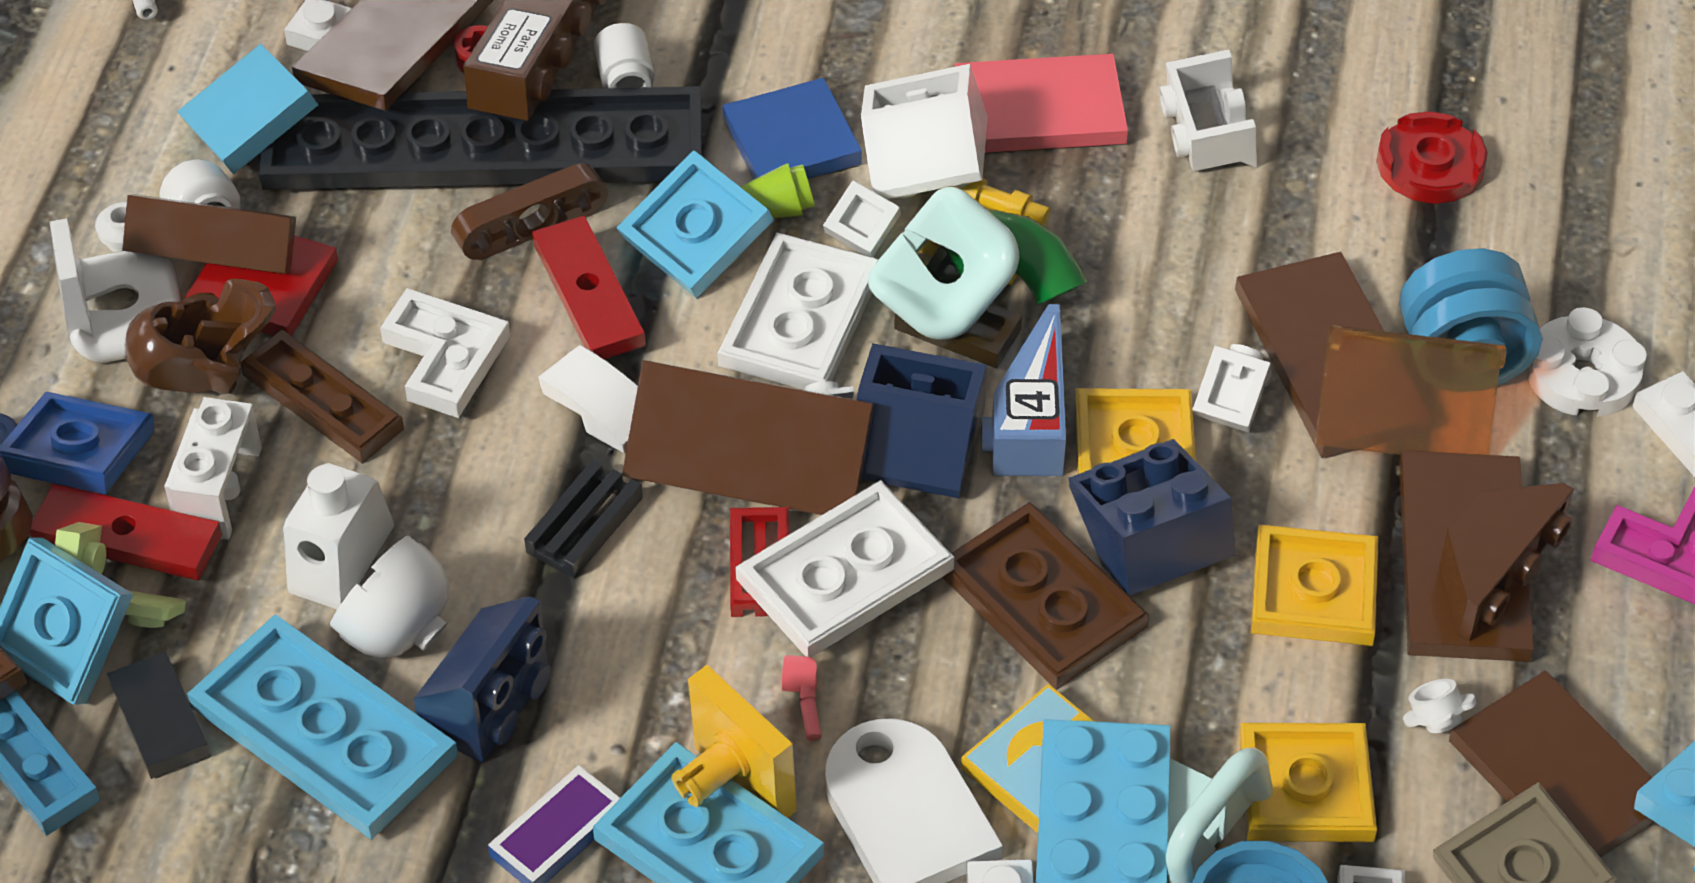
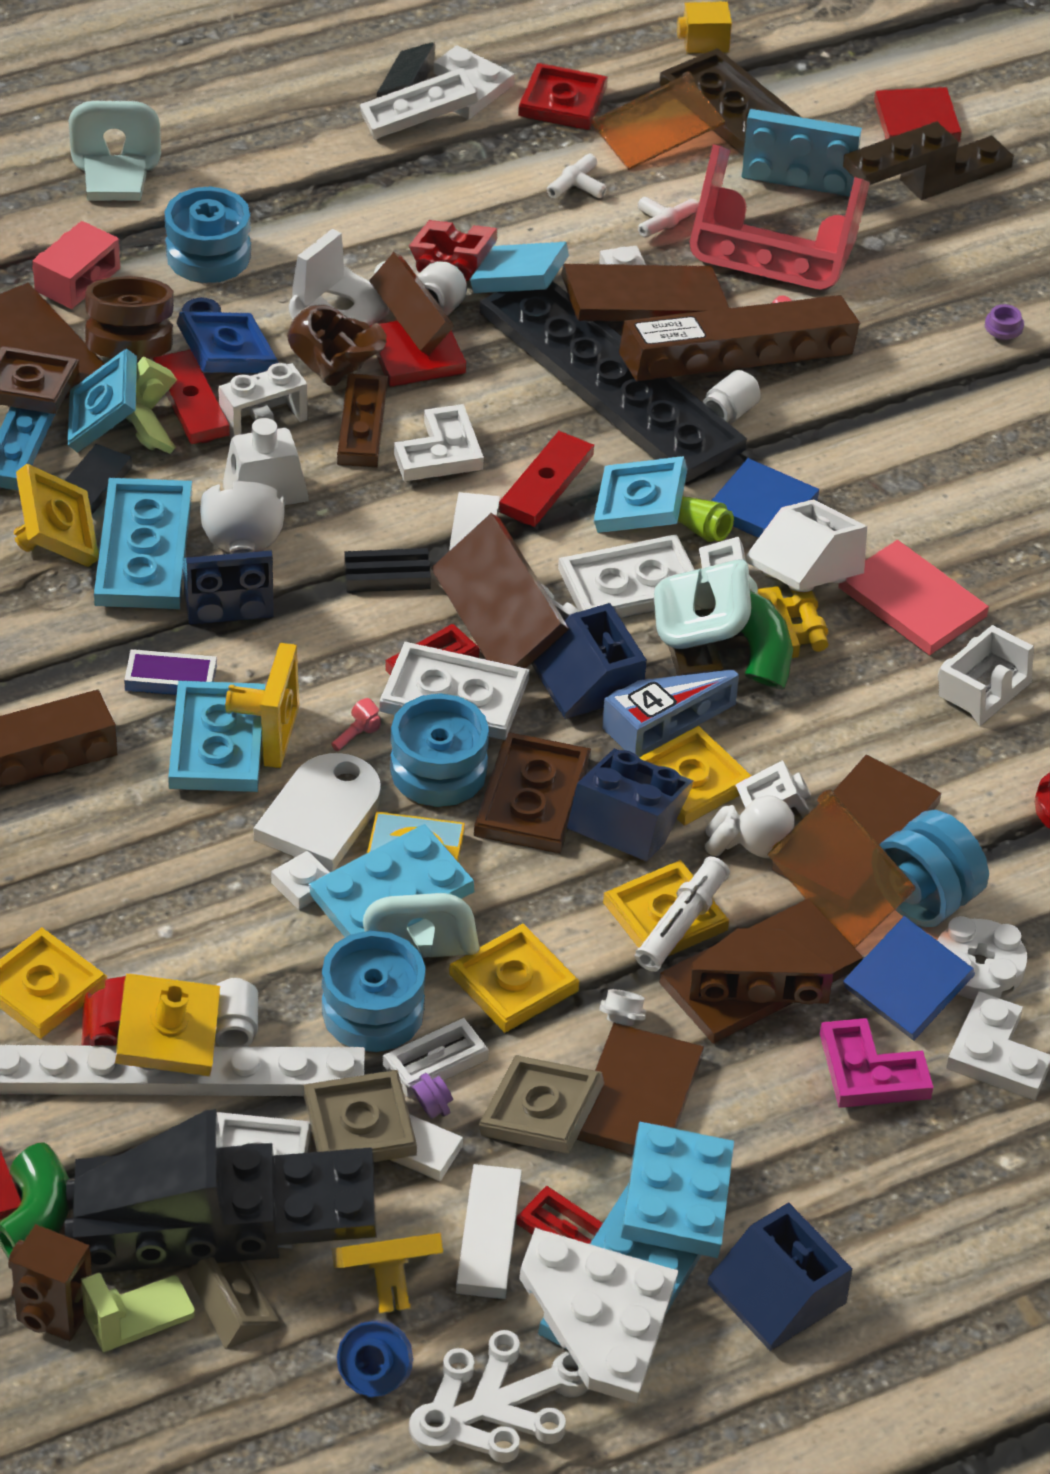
camera: 50 degrees right, 5 degrees down
reddish brown beam [451,163,608,260] -> none
none -> yellow tile [14,463,99,567]
none -> dark azure wheel [390,693,489,807]
none -> red cylinder [409,220,497,282]
none -> white pin [634,856,730,972]
none -> white piece [705,795,794,858]
none -> blue tile [843,916,975,1041]

